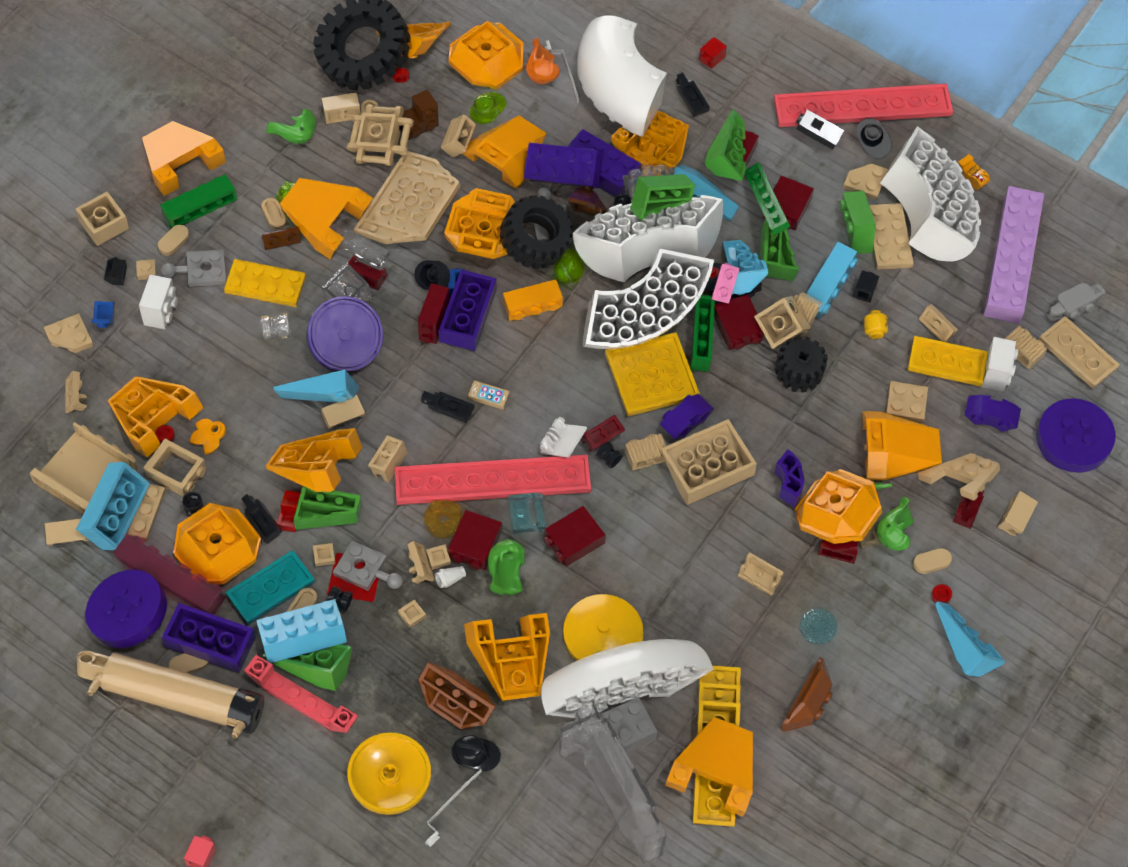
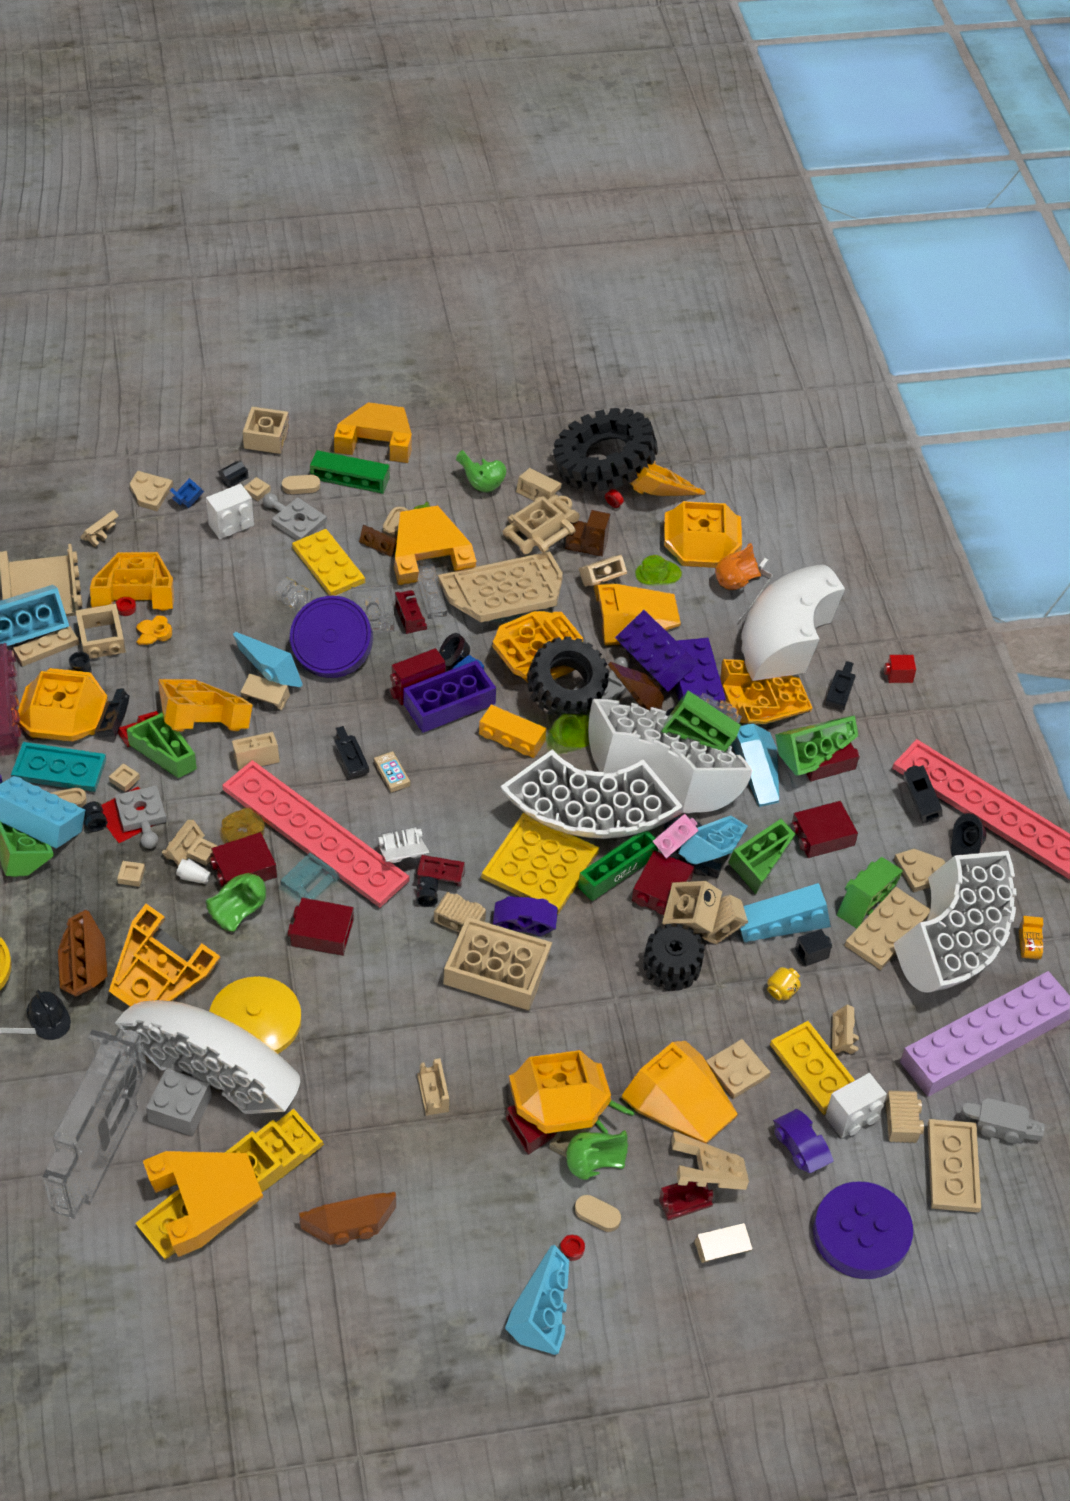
camera: 45 degrees right, 10 degrees down
green plate [745,162,791,235] -> none
dark purple brick [774,449,804,508] -> none
clear light blue wheel [800,609,837,644] -> none

